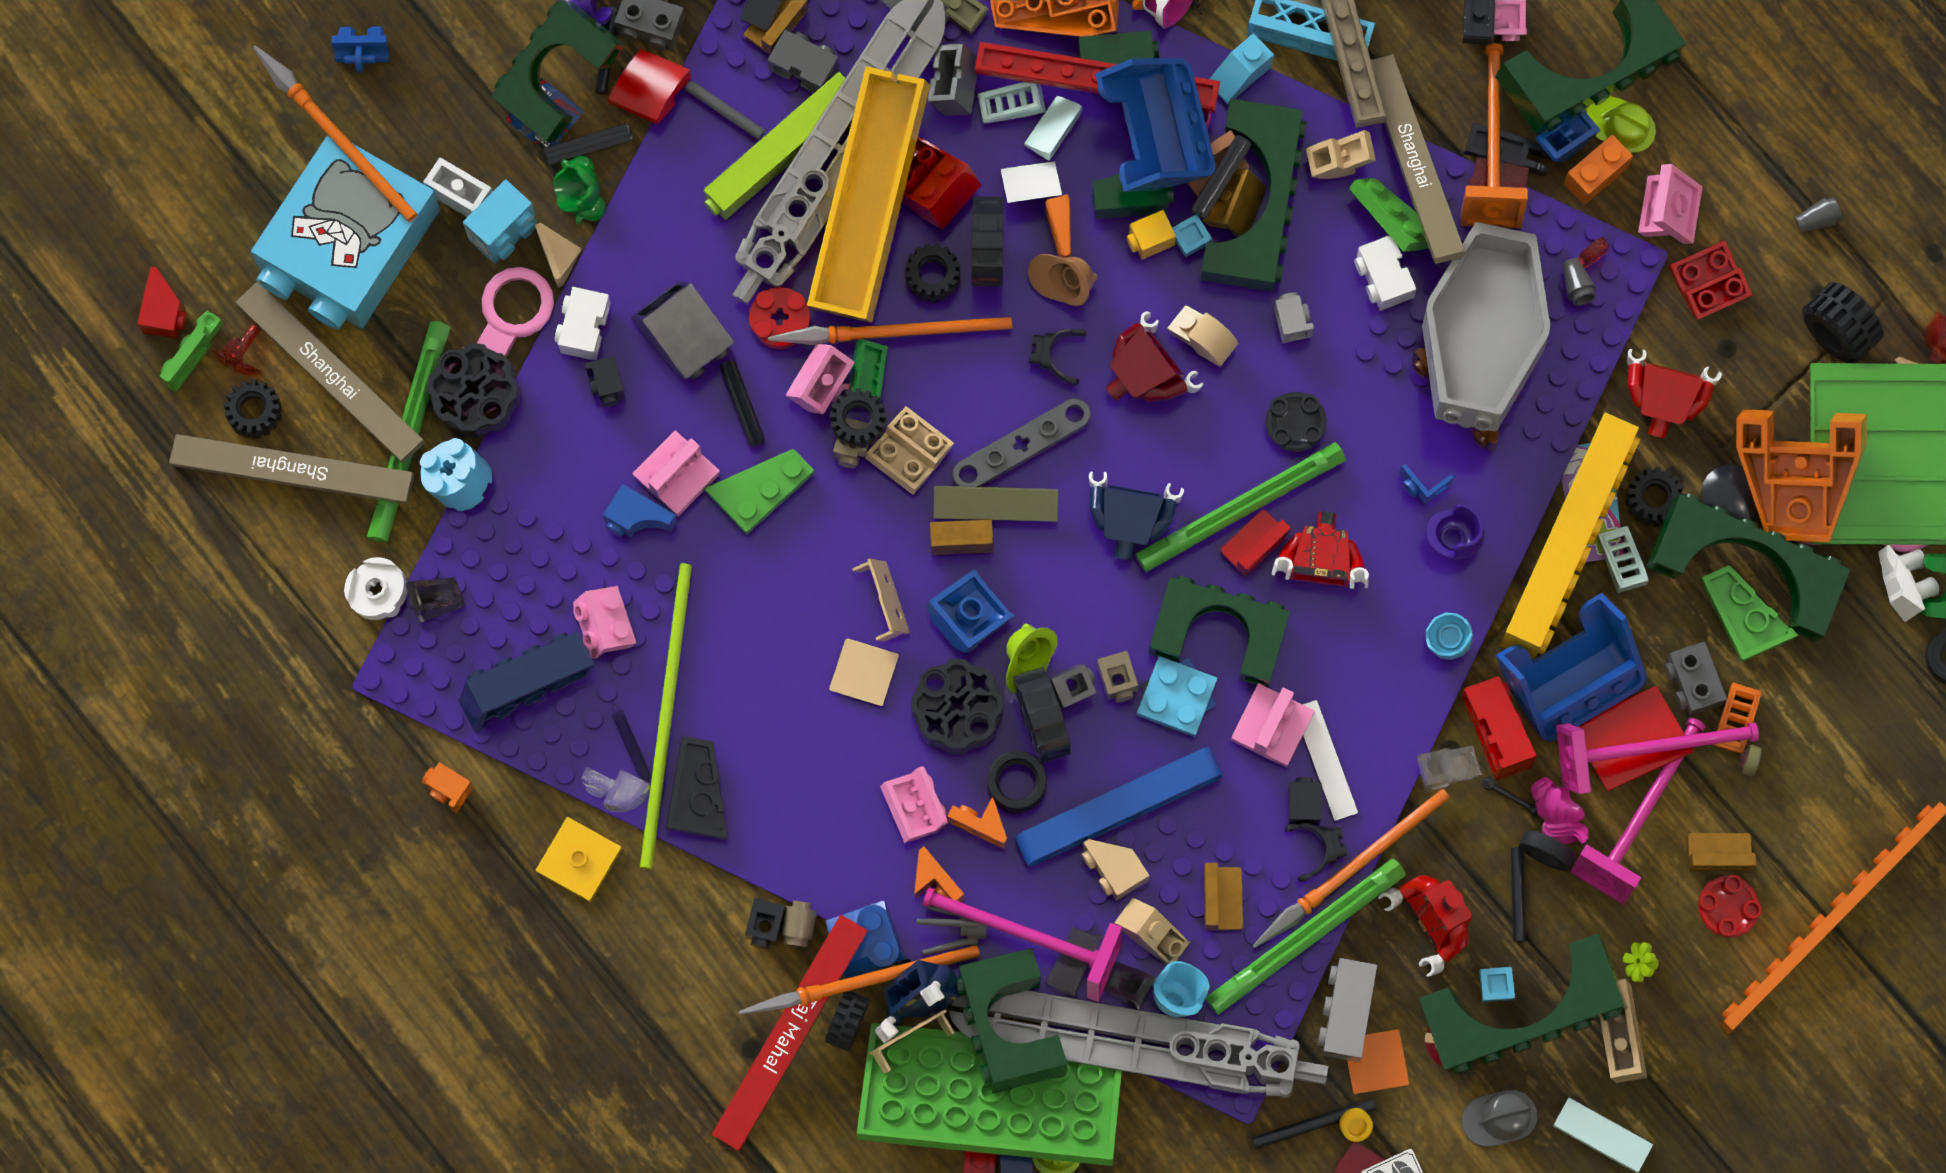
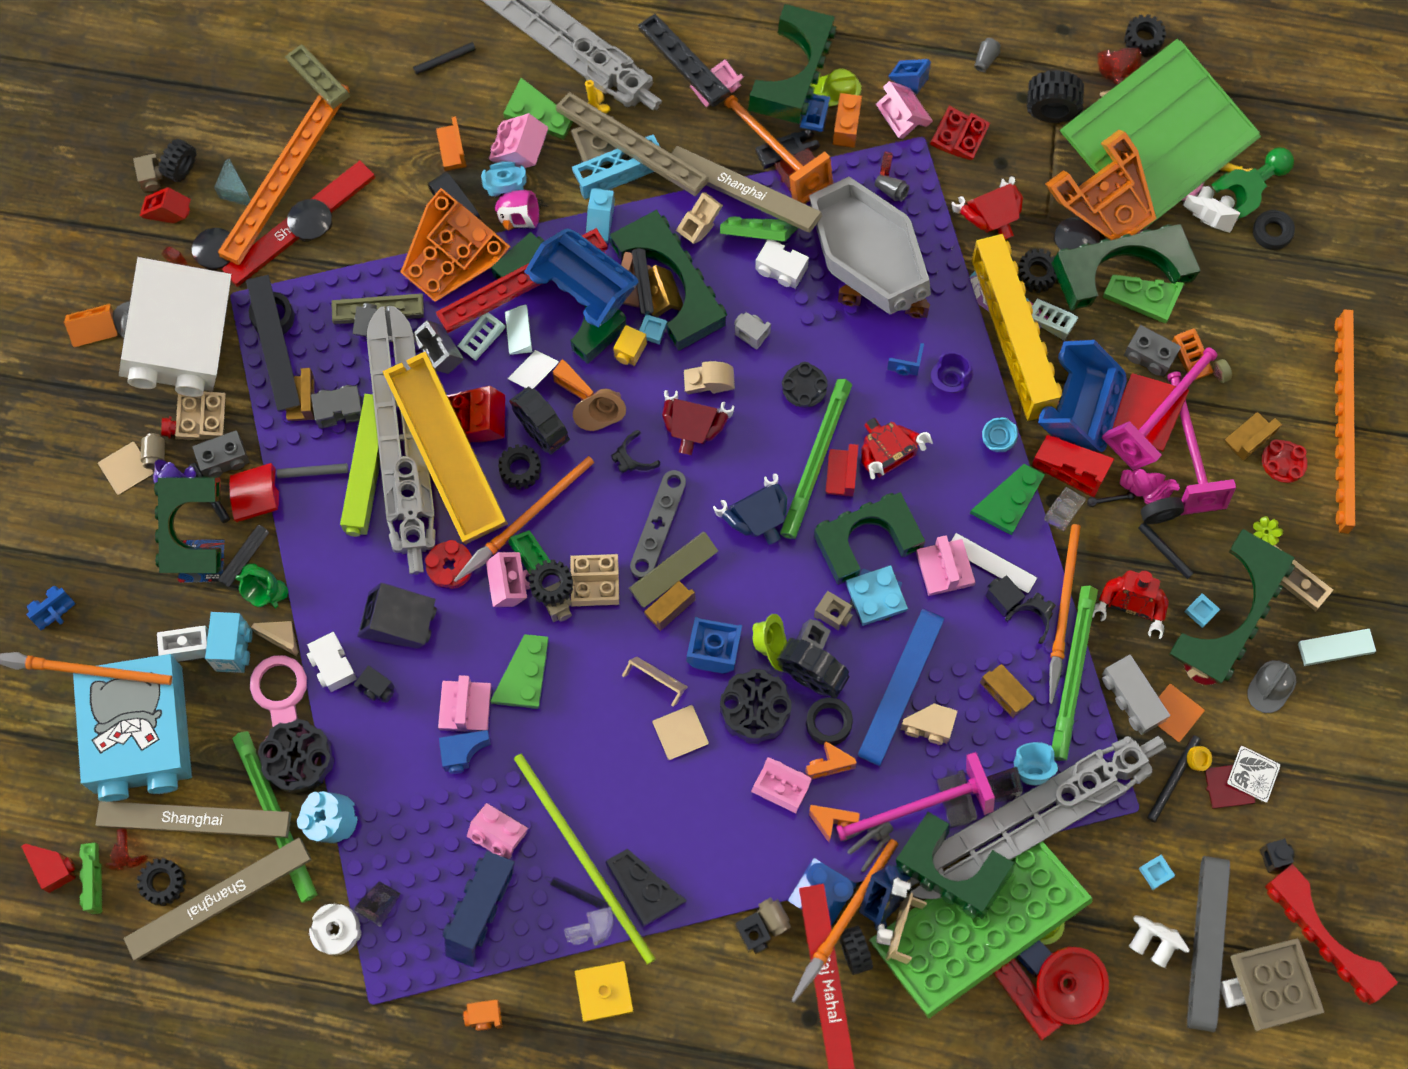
camera: 40 degrees left, 5 degrees down
black axle [720,360,765,447] -> none
tan slope [1114,898,1190,965] -> none
none -> blue slope [888,59,931,94]
none -> green wing [970,464,1045,535]

